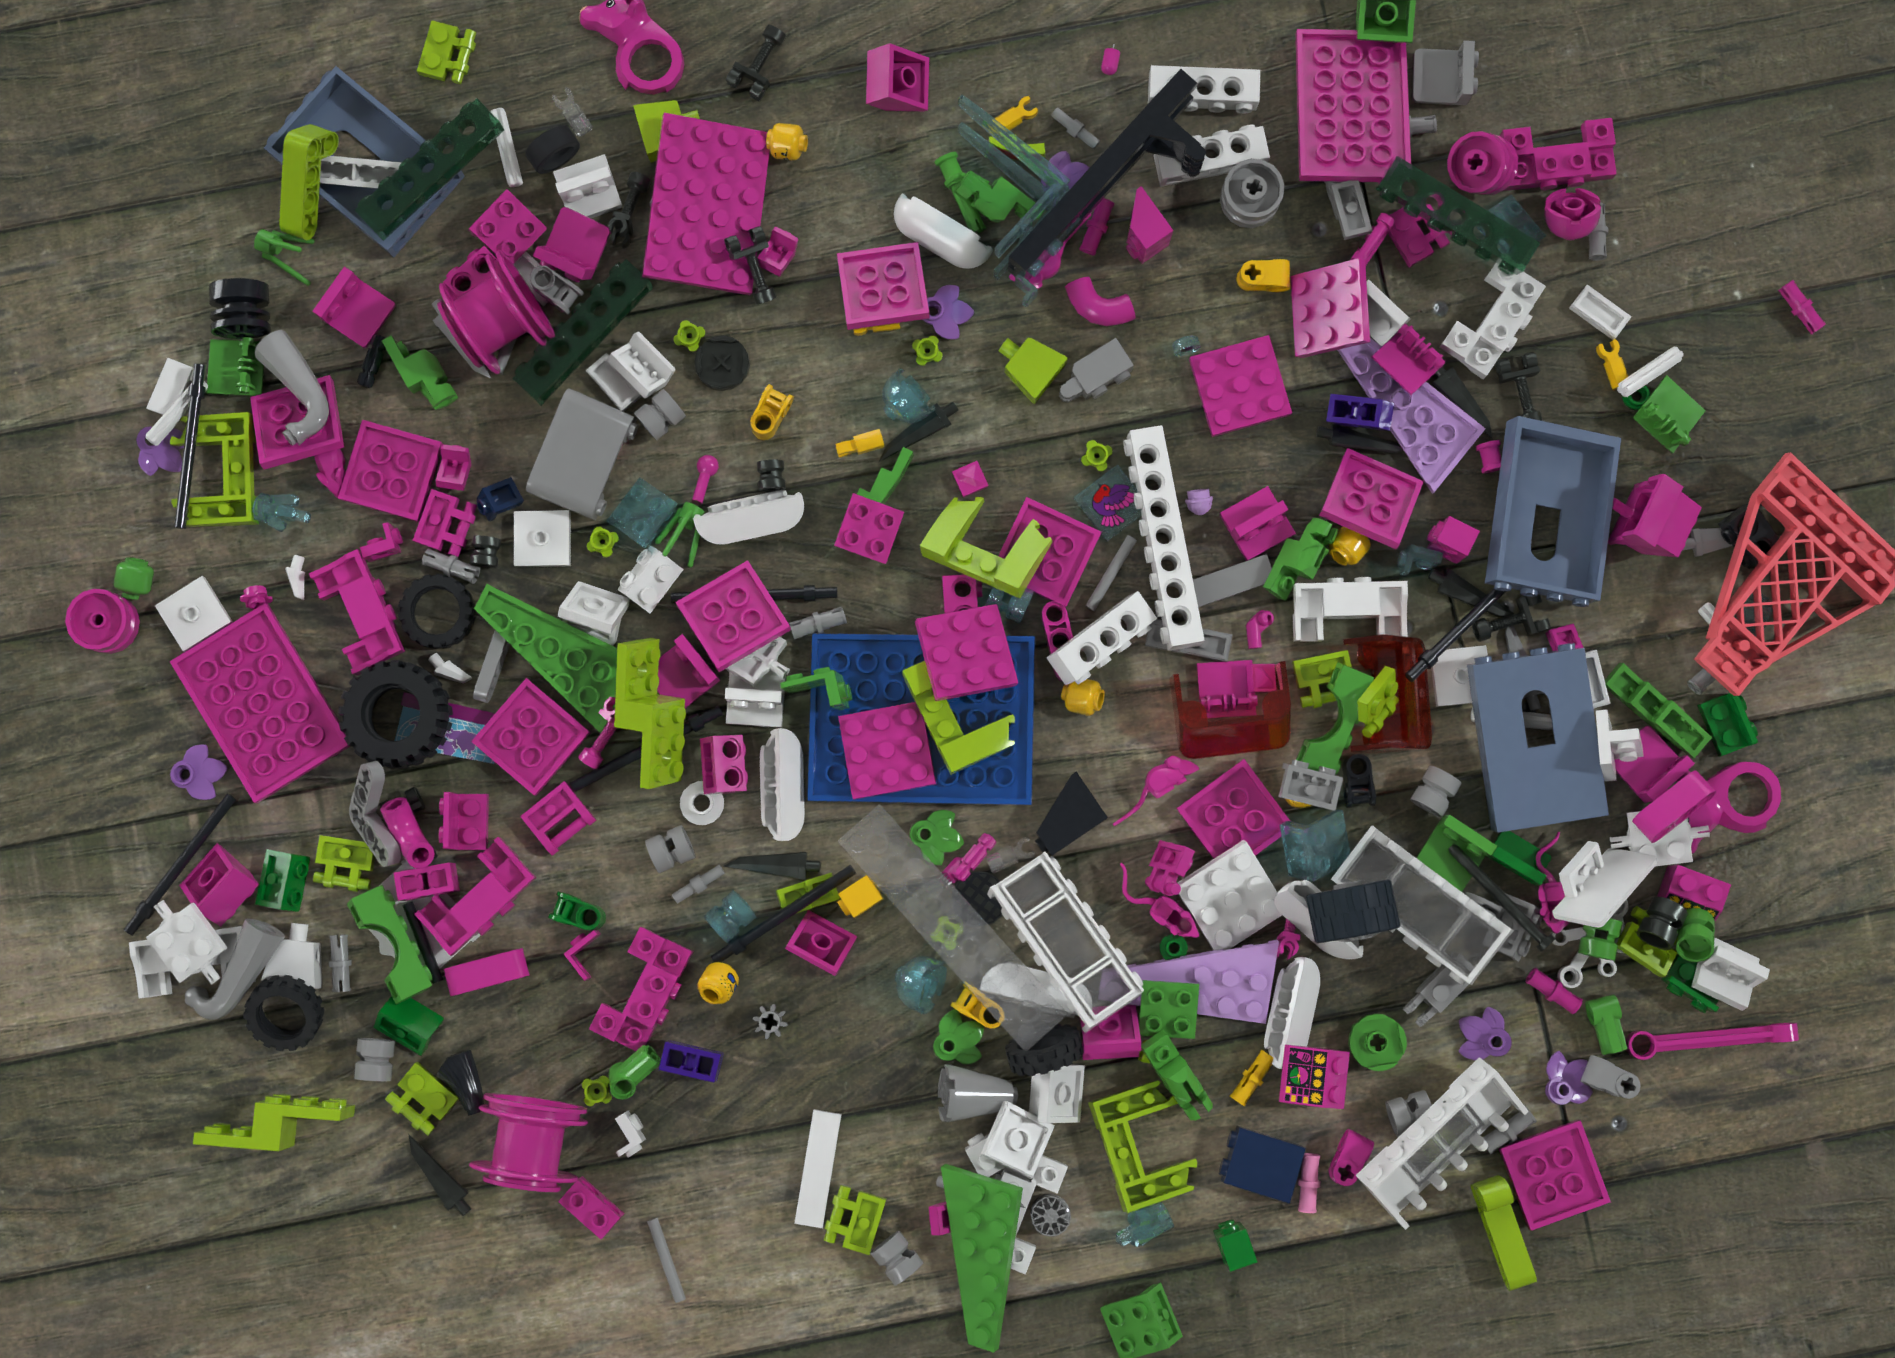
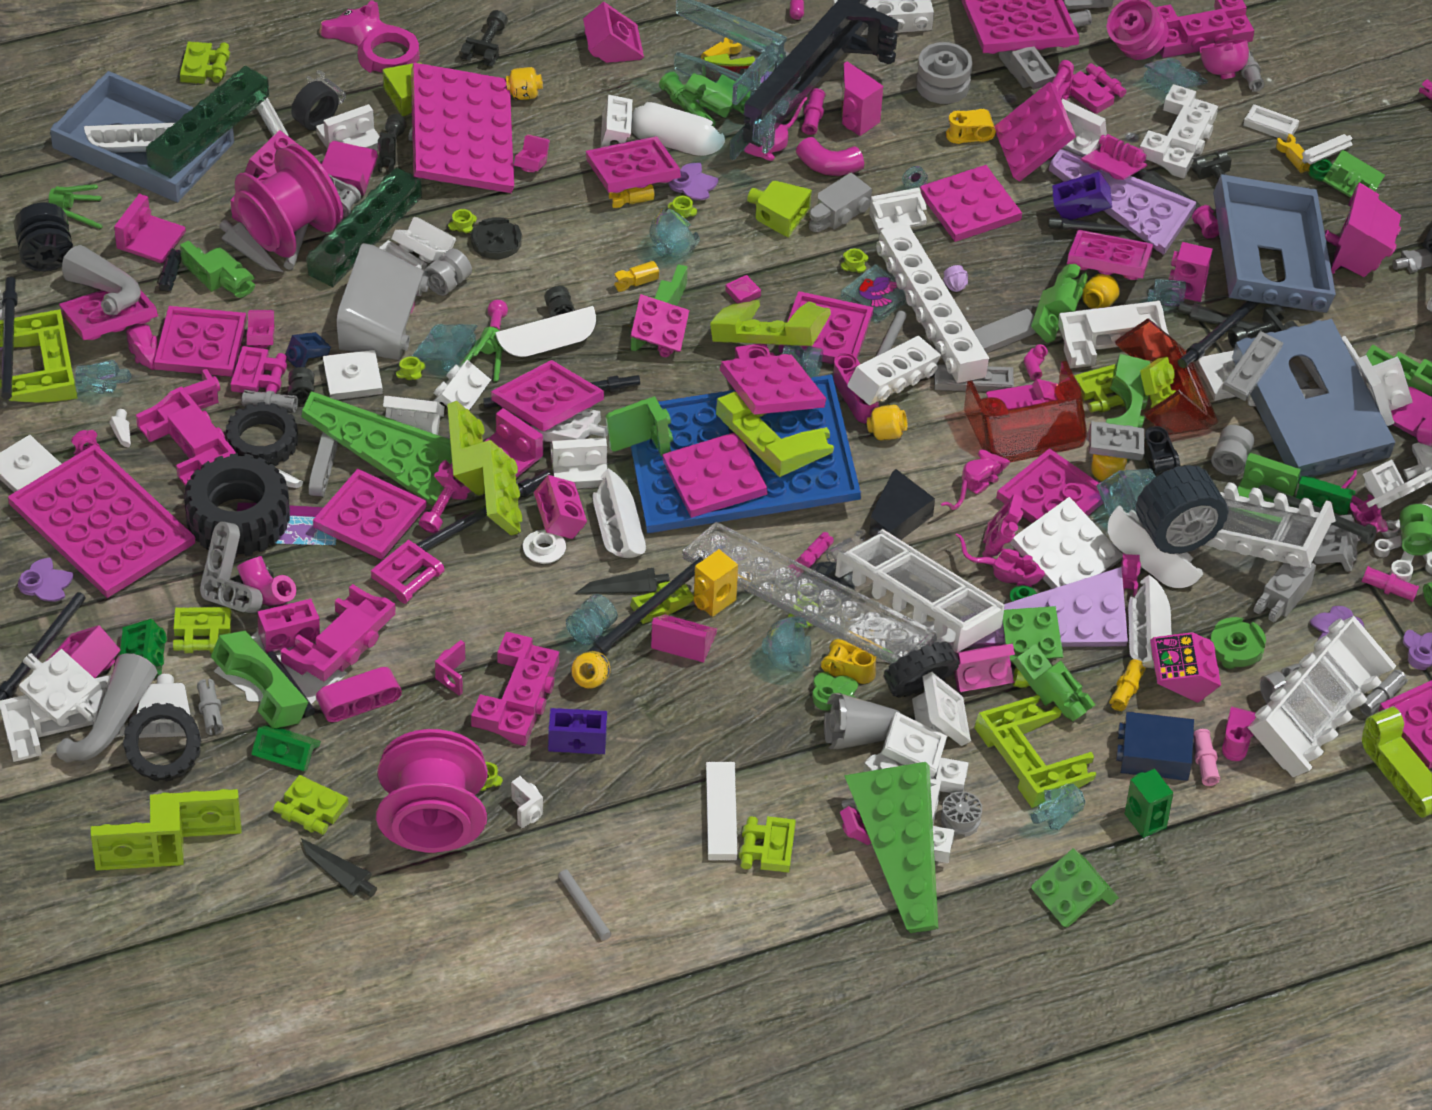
camera: 15 degrees left, 35 degrees down
bright green hinge [206,337,264,396] -> none
lime beam [279,124,339,240] -> none
light grey wheel [354,1038,395,1081] -> none
black piece [436,1050,484,1116] -> none
dark pink bracket [439,792,489,850] -> none
green piece [548,891,606,930] -> none
dark pink brick [558,1176,625,1240] -> none
bright green piece [609,1045,661,1100] -> none
light grey wheel [645,825,696,873] -> none
light grey bar [672,864,725,904] -> none
pearl dark grey bar [724,226,777,305] -> none
yellow piece [750,384,794,440] -> none
light grey gear [753,1004,788,1039] -> none
light grey pin [789,606,847,640] -> none
light grey wheel [870,1230,924,1286] -> none
pearl dark grey bar [878,402,959,463] -> none
bright green plate [909,810,964,865] -> none
white brick [1154,125,1270,187] -> none
dark pink bracket [1219,486,1296,561] -> none
clear green brick [1375,156,1540,276] -> none
none -> white hinge [600,95,633,148]
none -> white hinge [870,188,927,234]
none -> light grey tile [1222,331,1283,401]

